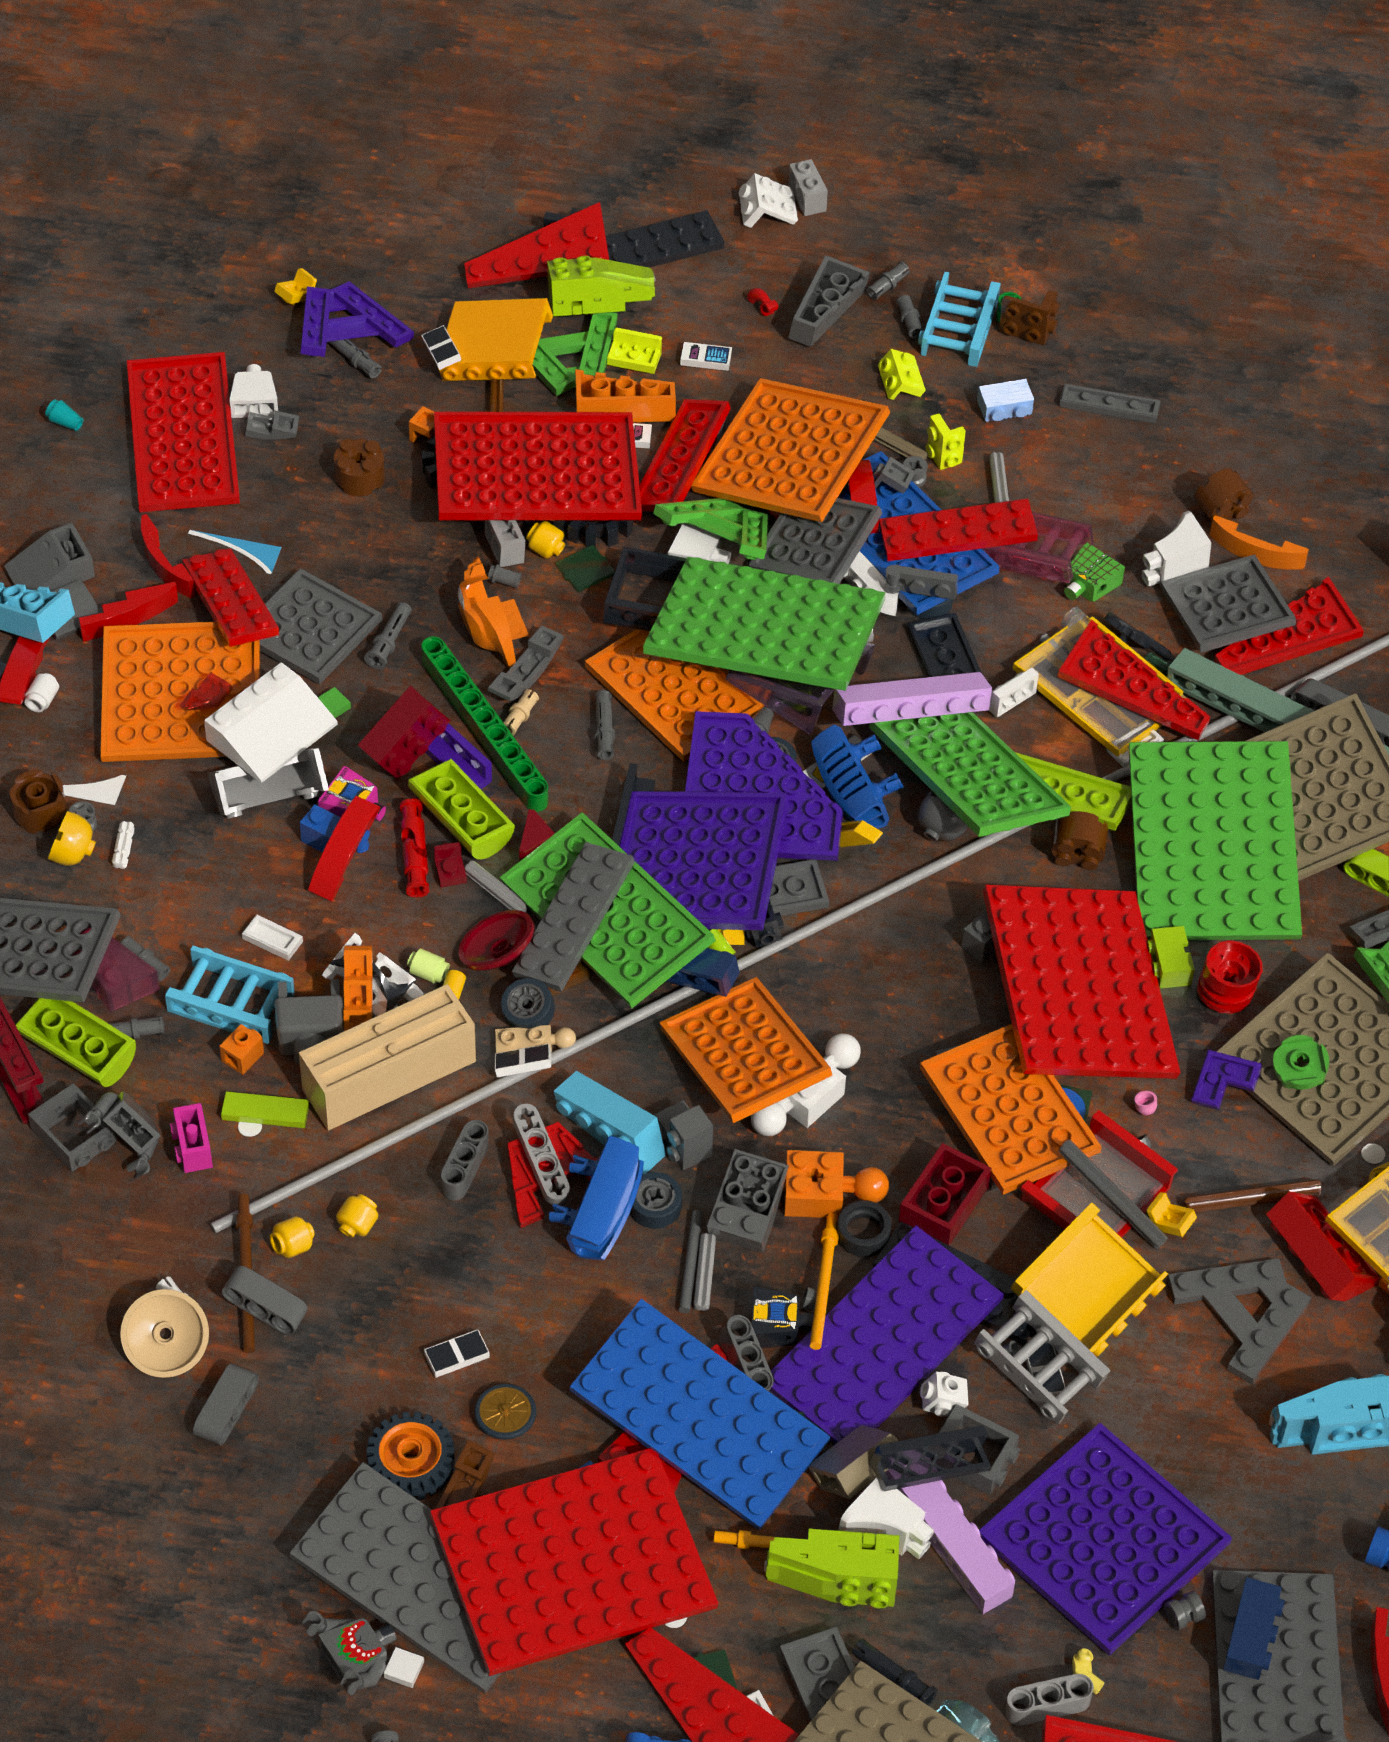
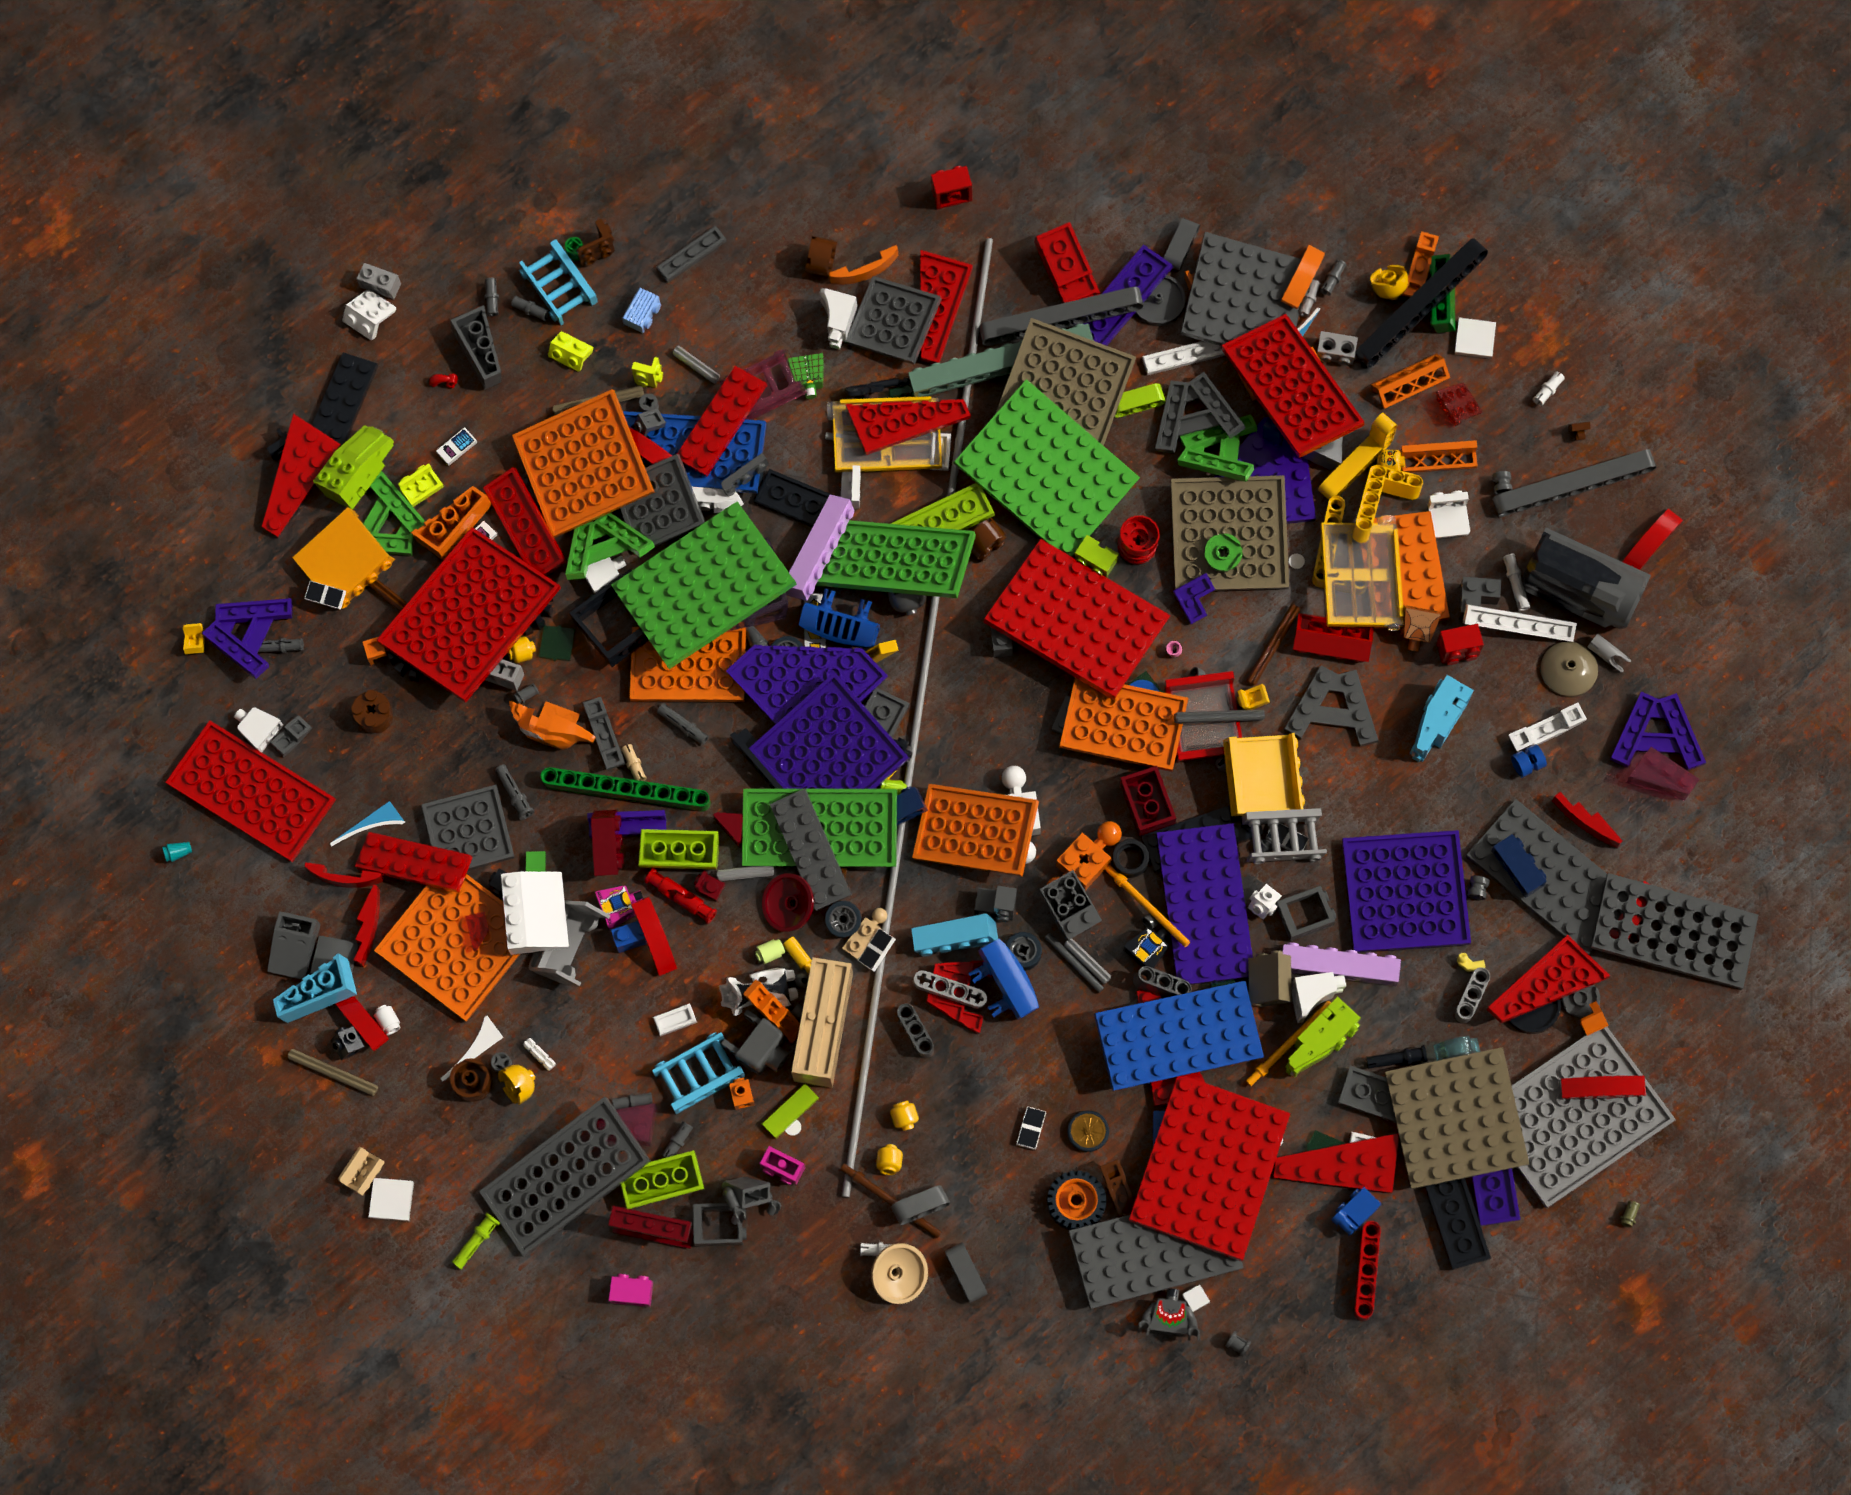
camera: 45 degrees left, 20 degrees up
black fence [870,1425,991,1492] -> none

